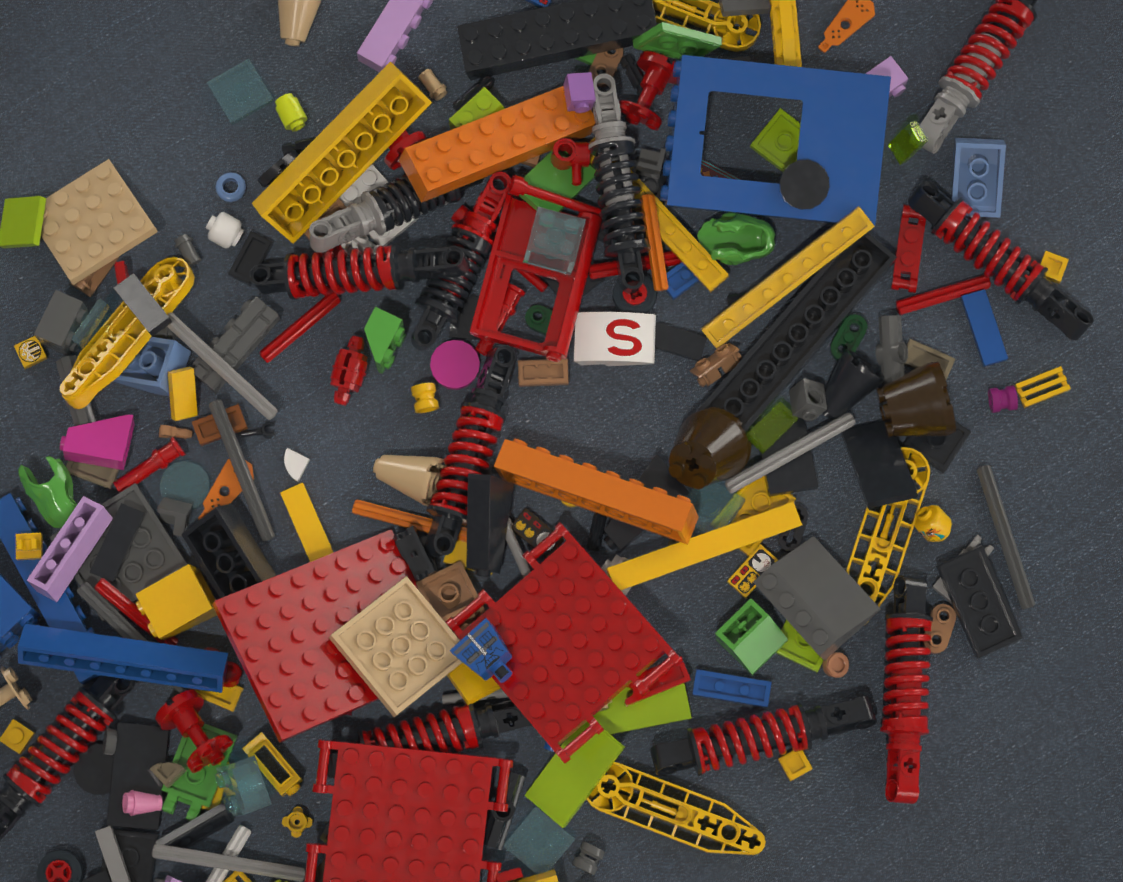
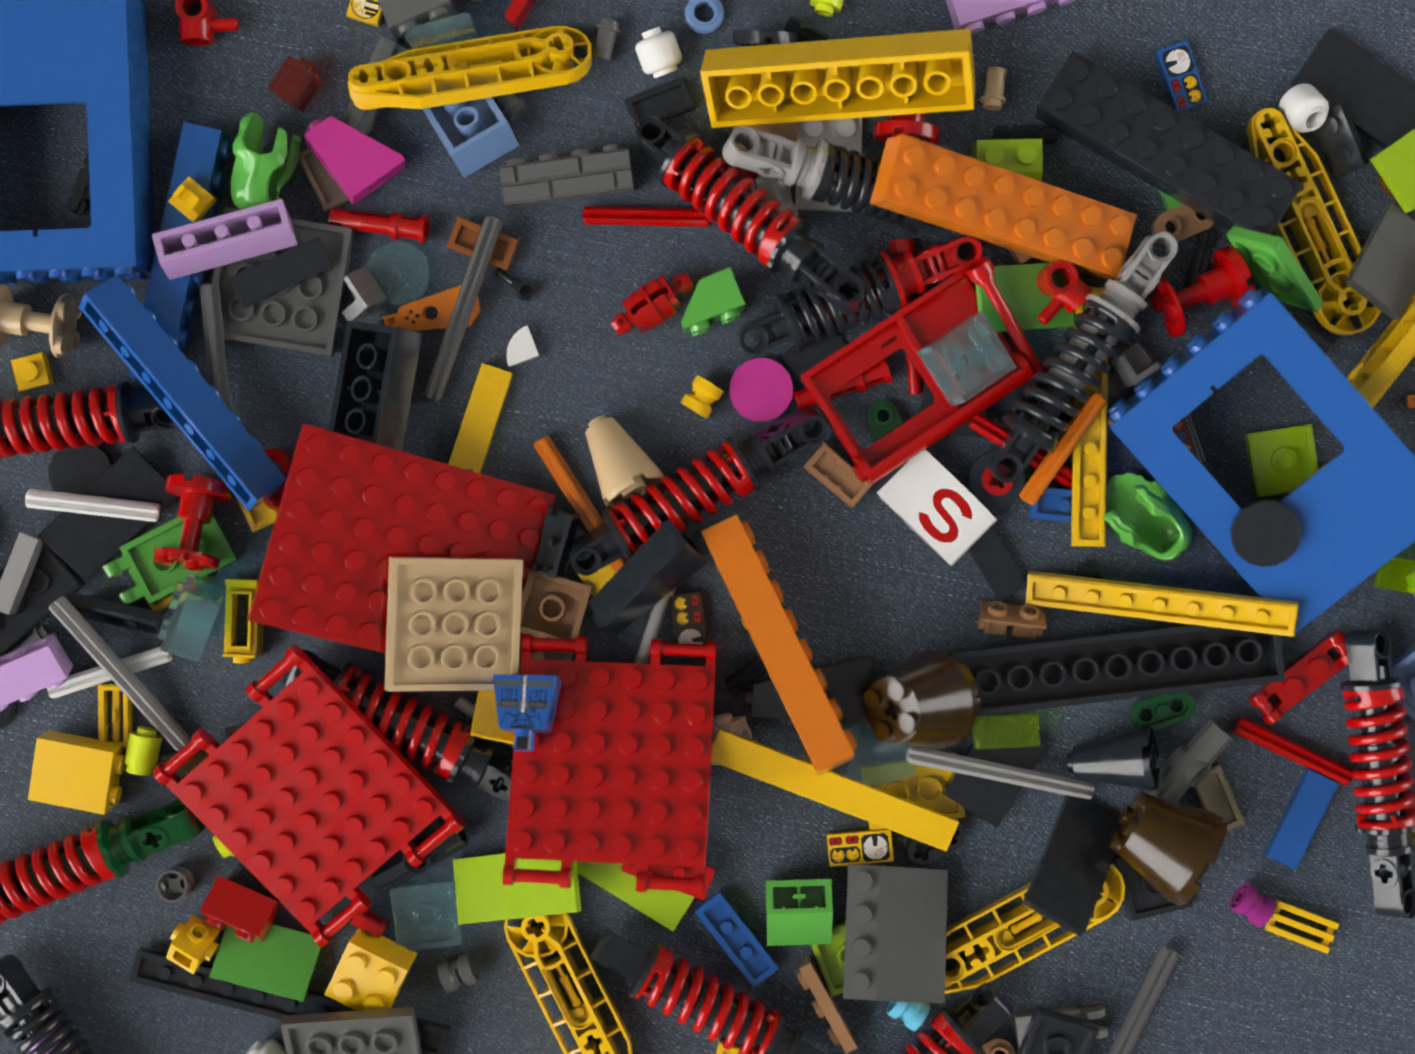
camera: 45 degrees right, 10 degrees up
red axle [94,578,178,646] -> none
dark grey tile [103,729,117,755] -> none
tile [114,273,172,337] -> none
bright pink cone [122,790,162,816] -> none
yellow slope [136,564,217,640] -> none
dark tan tile [150,762,187,788] -> none
medium nougat piece [159,425,192,439] -> none
light grey axle [167,313,278,420] -> none
yellow tile [168,366,198,421] -> none
yellow plate [282,807,313,838] -> none
medium lavender brick [563,72,596,113] -> none
dark grey brick [789,378,827,421] -> none
nougat tile [822,652,849,678] -> none
yellow head [914,505,952,542] -> none
none -> white axle [25,489,161,522]
none -> clear red brick [268,55,323,112]
none -> medium nougat plate [796,955,857,1054]
none -> medium azure wheel [886,1001,931,1032]

